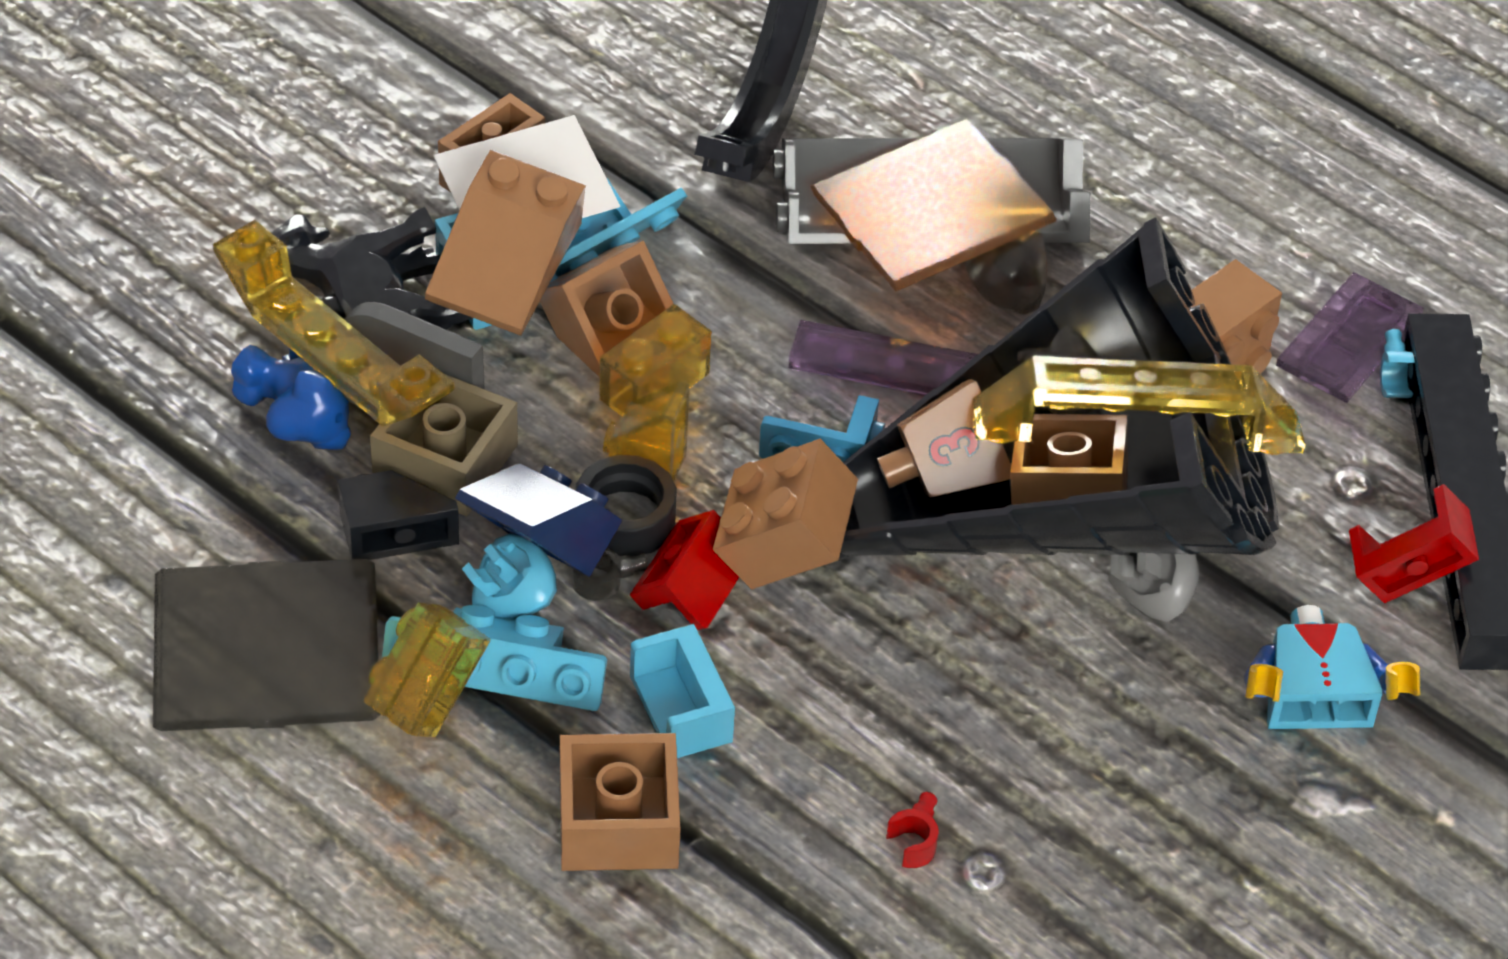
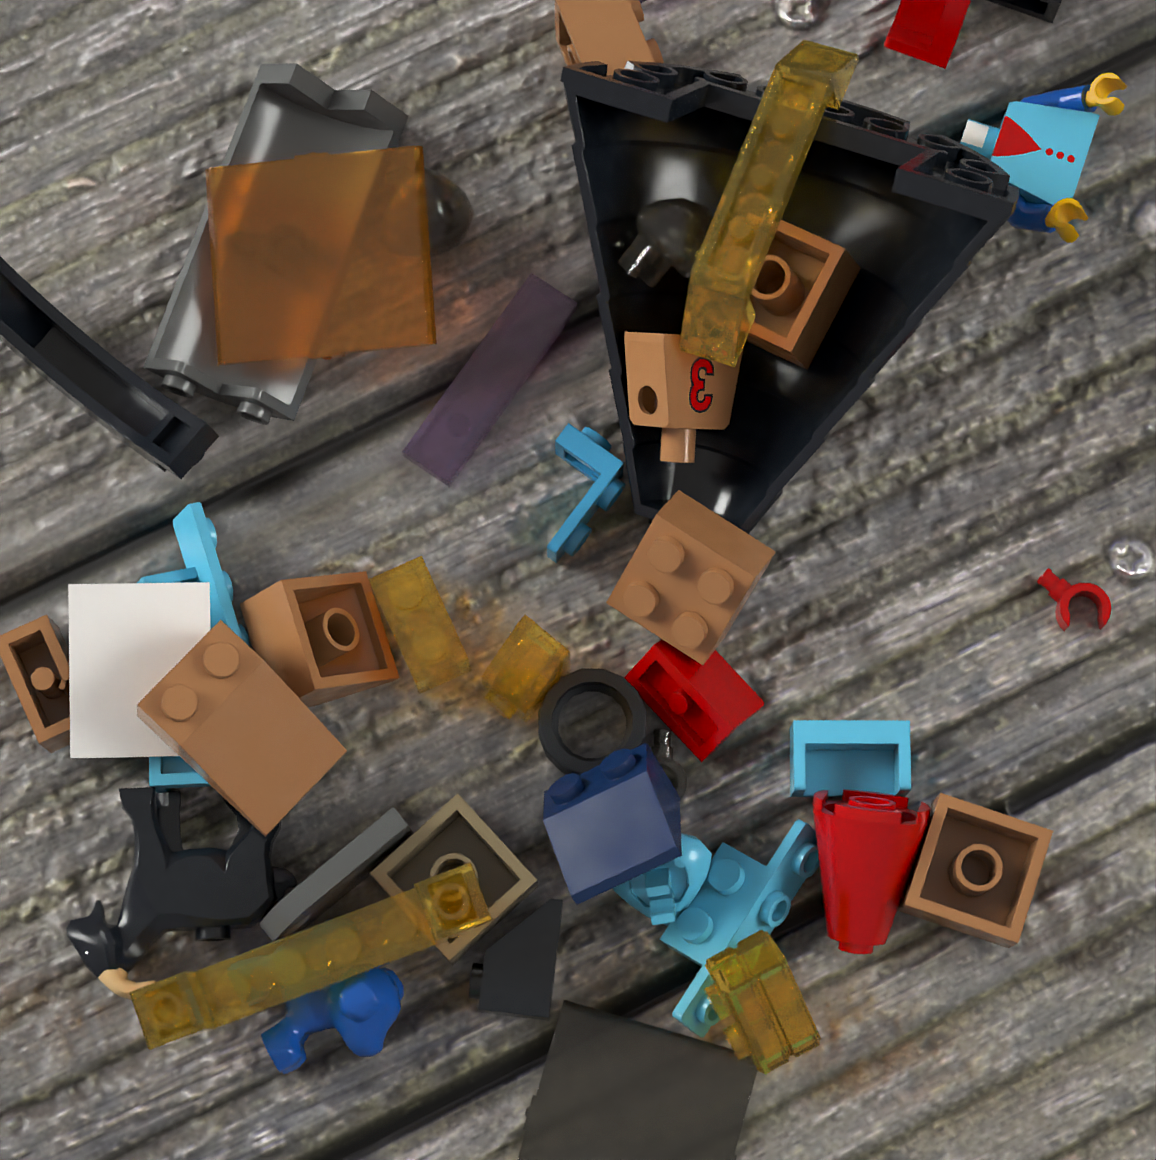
camera: 65 degrees left, 30 degrees up
none -> red cone [813,789,931,954]

